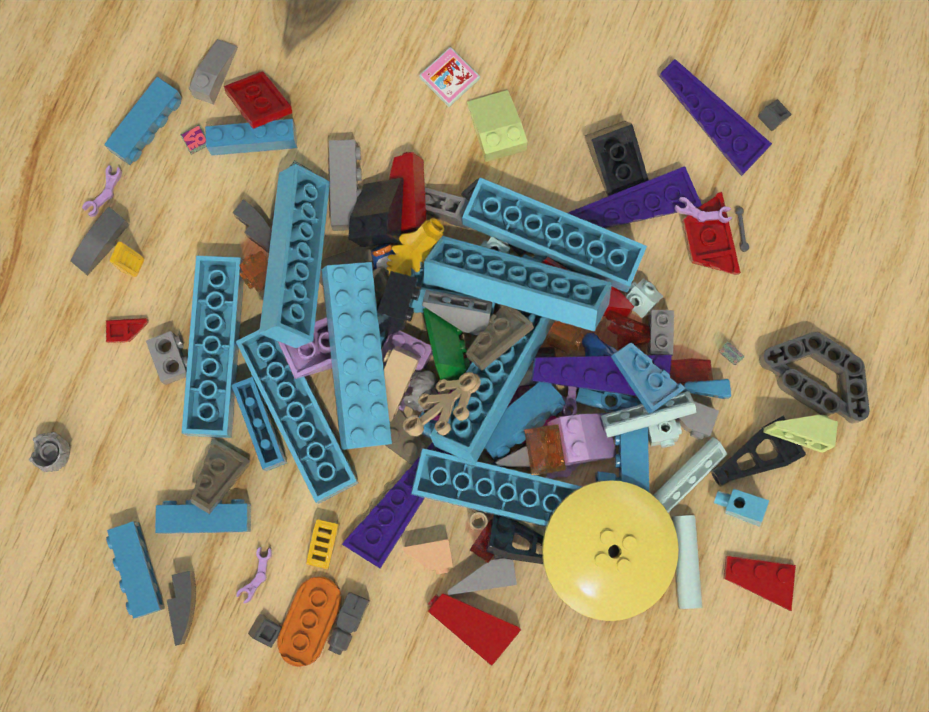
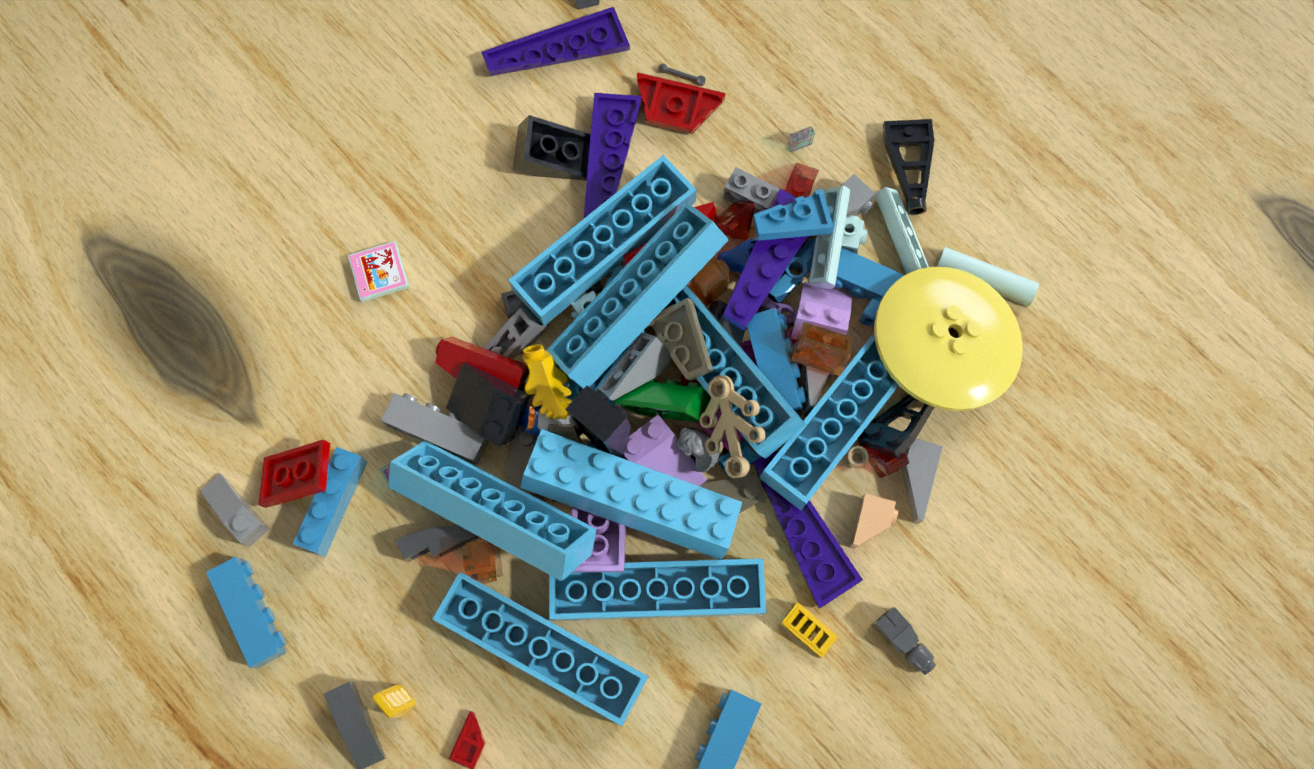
camera: 65 degrees left, 5 degrees down
lavender piece [82,165,122,217] -> none
light grey brick [146,331,188,385] -> none
tile [180,125,206,155] -> none
dark tan wing [191,438,250,514] -> none
dark azure brick [232,377,287,472] -> none
lavender piece [236,547,272,603] -> none
dark grey slope [248,614,282,648] -> none
orange tile [277,577,342,667] -> none
tan slope [383,346,421,421] -> none
red slope [427,593,521,666] -> none
yellowish green slope [467,90,528,162] -> none
light aqua brick [626,278,663,318] -> none
lavender piece [674,197,732,223] -> none
dark azure slope [683,379,731,399] -> none
medium azure torso [714,489,769,527] -> none
red wing [724,556,796,611] -> none
dark grey piece [759,332,870,424] -> none
yellowish green slope [763,415,838,453] -> none

